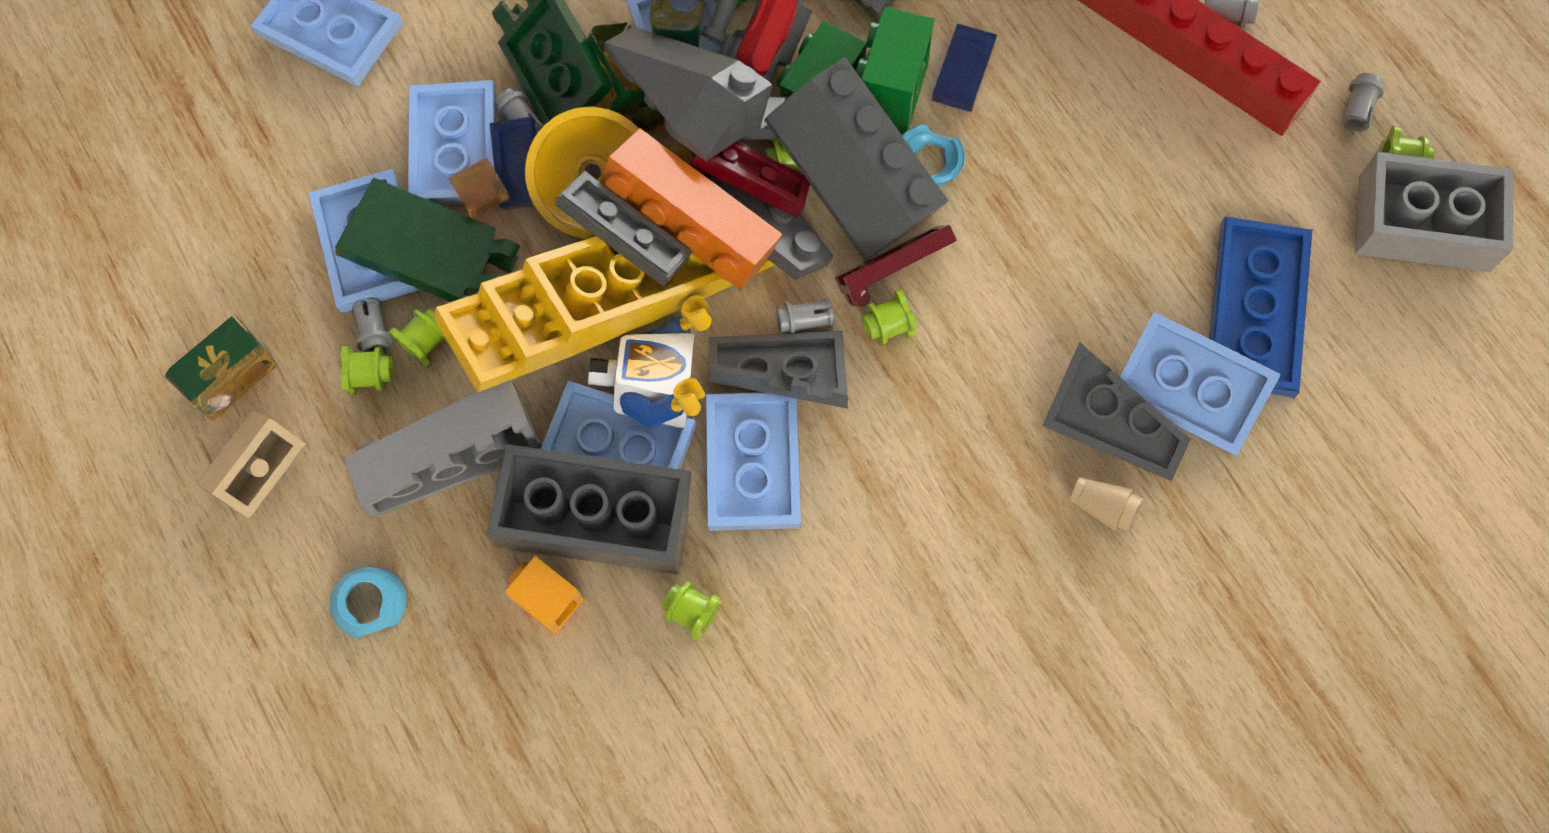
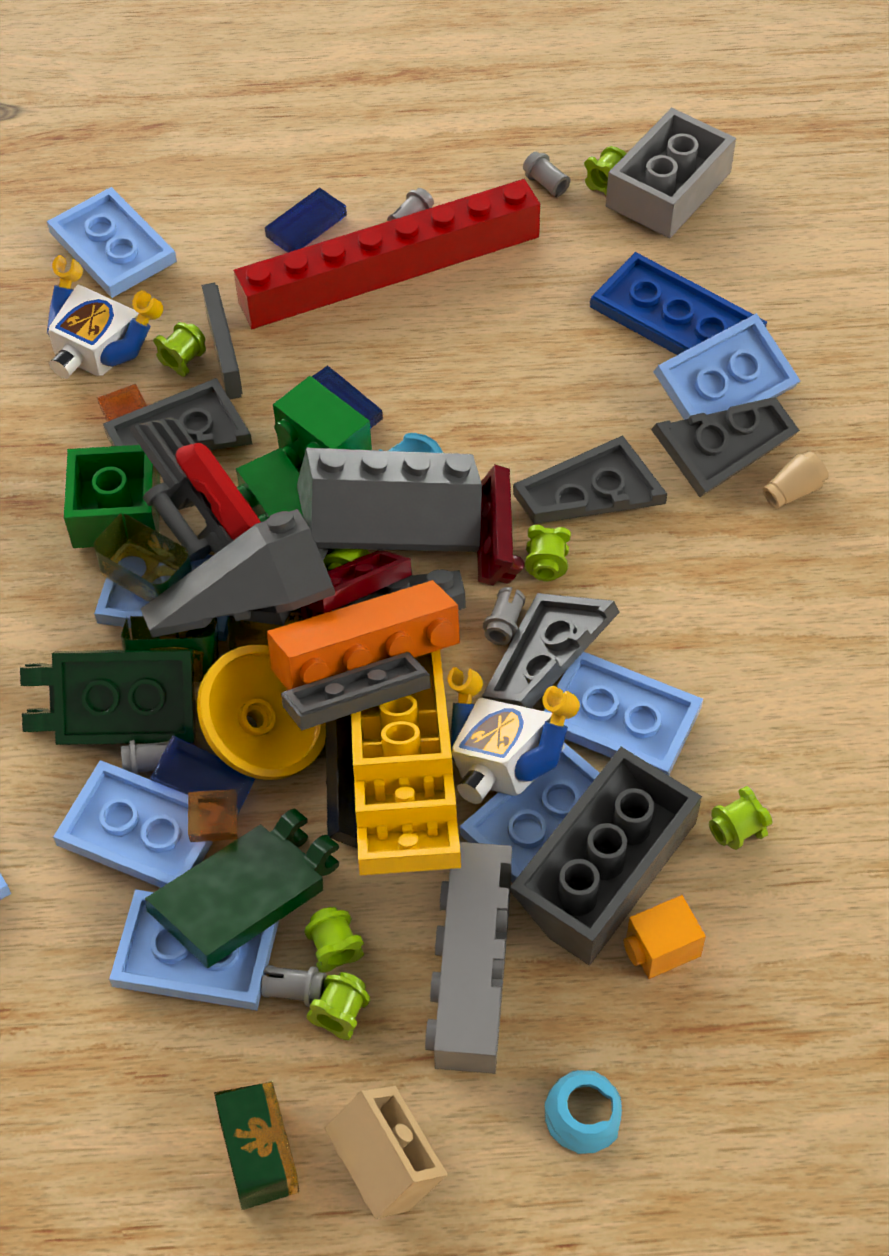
camera: 65 degrees left, 15 degrees down
none -> dark grey wing [513,435,667,524]

